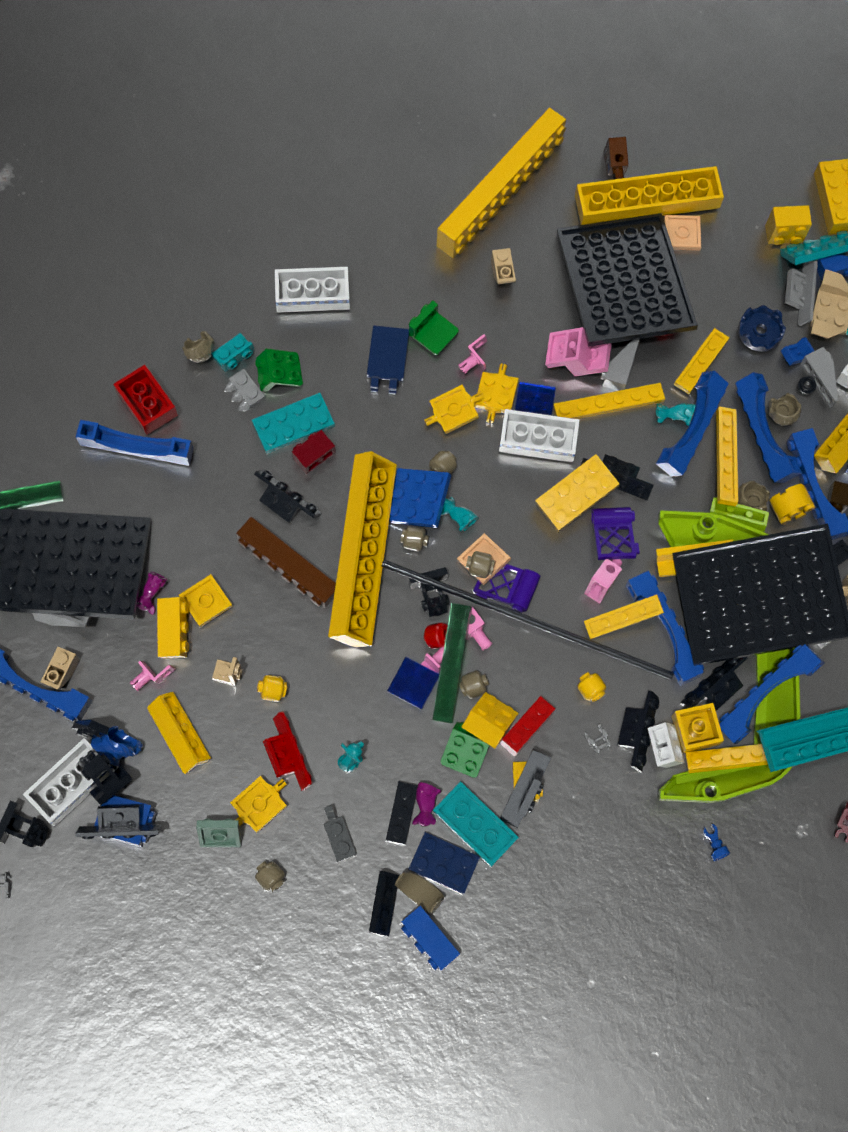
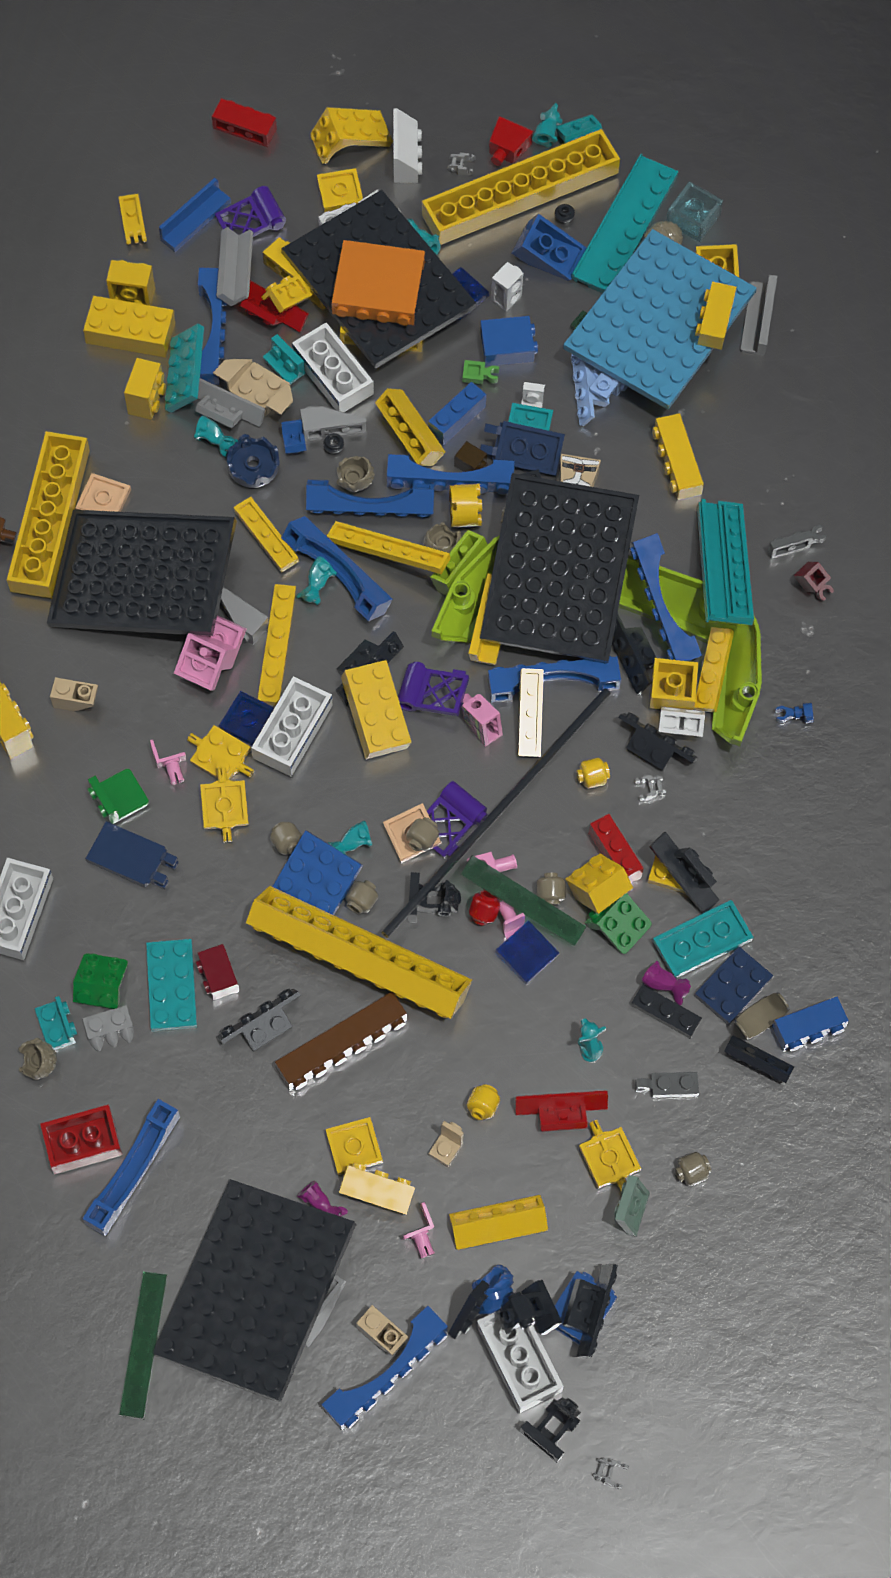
camera: 70 degrees left, 5 degrees down
none -> teal animal [194,415,238,456]

